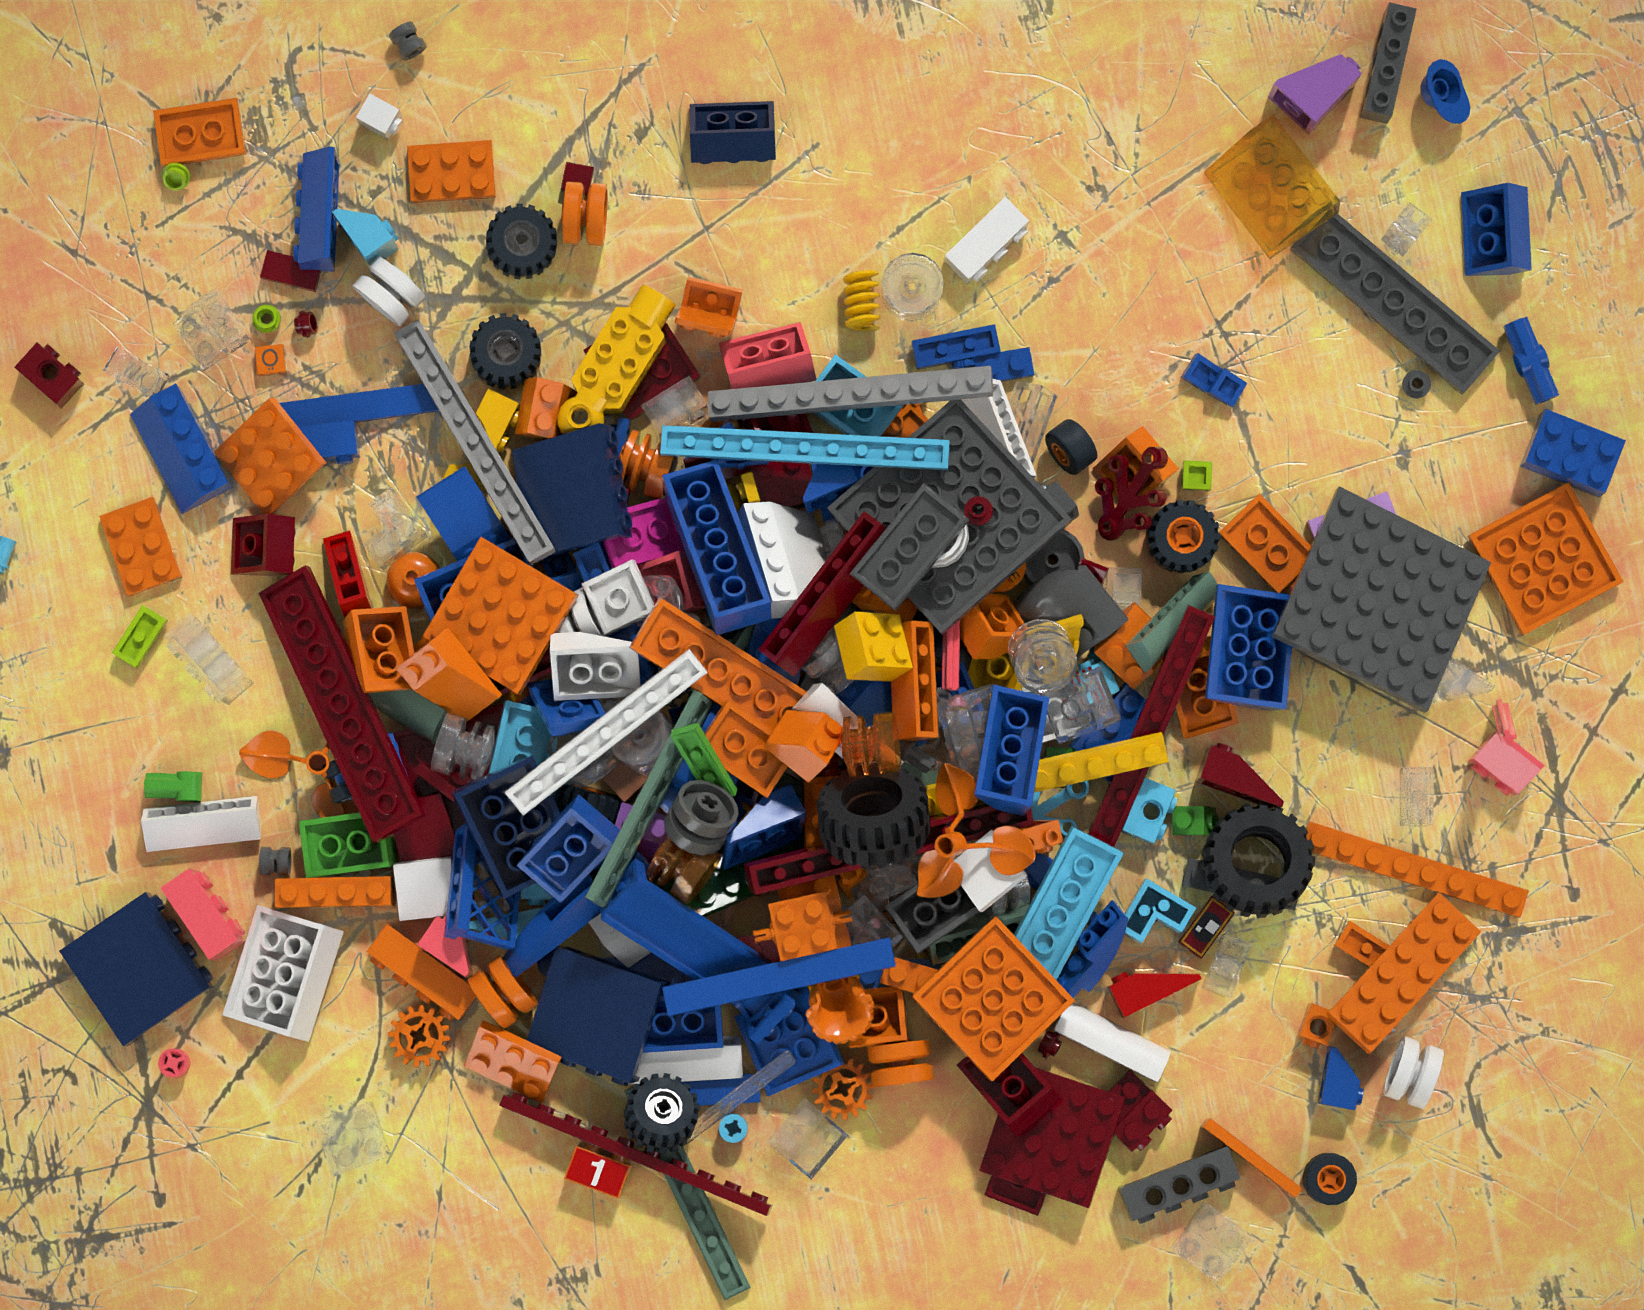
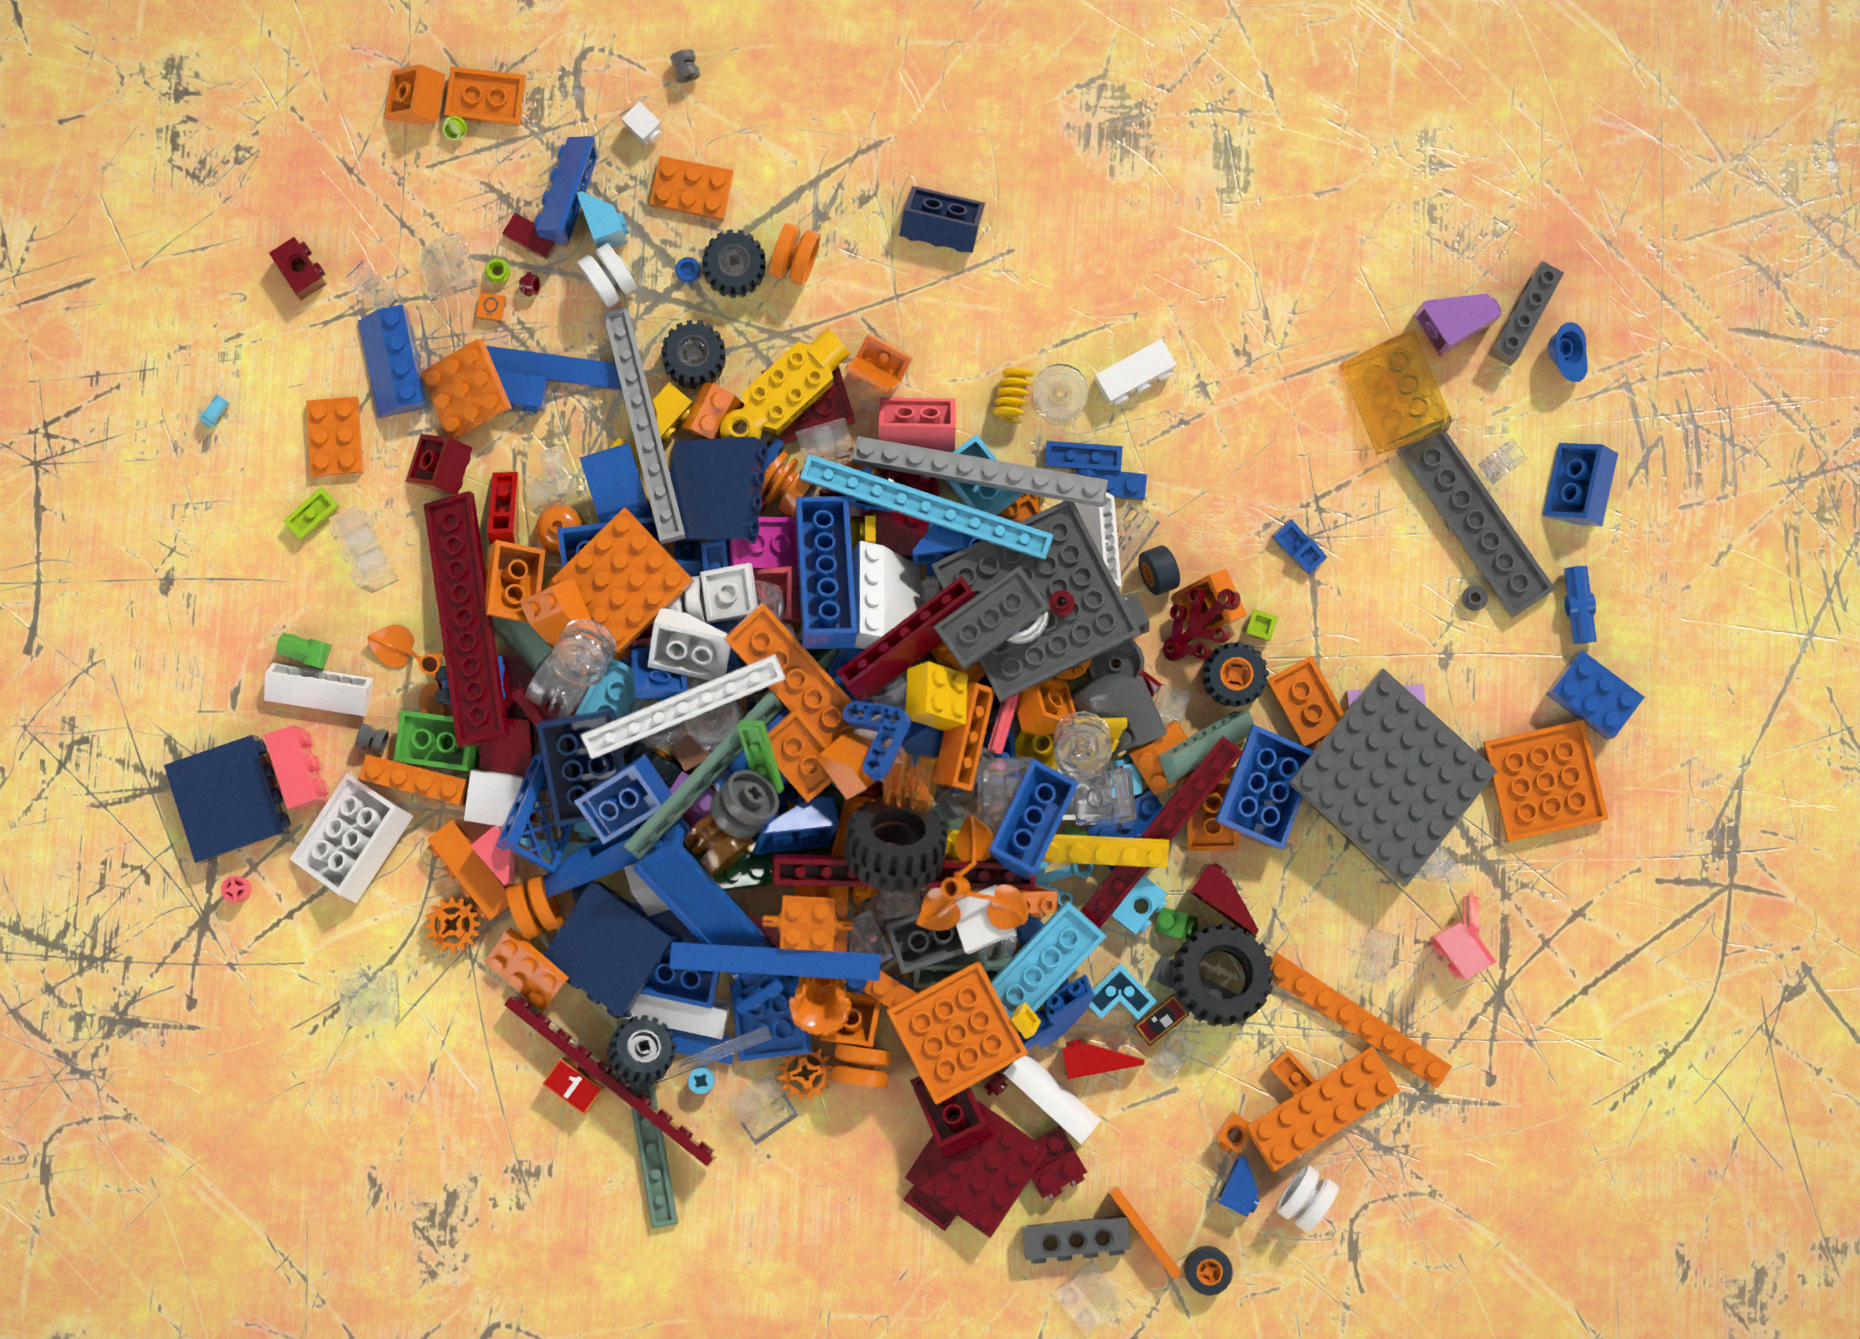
camera: 15 degrees right, 0 degrees up
dark red tile [561,162,594,196] -> none
none -> orange slope [384,64,445,125]
none -> clear wheel [550,619,617,687]
none -> blue tile [675,257,701,284]
none -> blue beam [842,701,911,781]
none -> yellow plate [1011,1002,1041,1039]

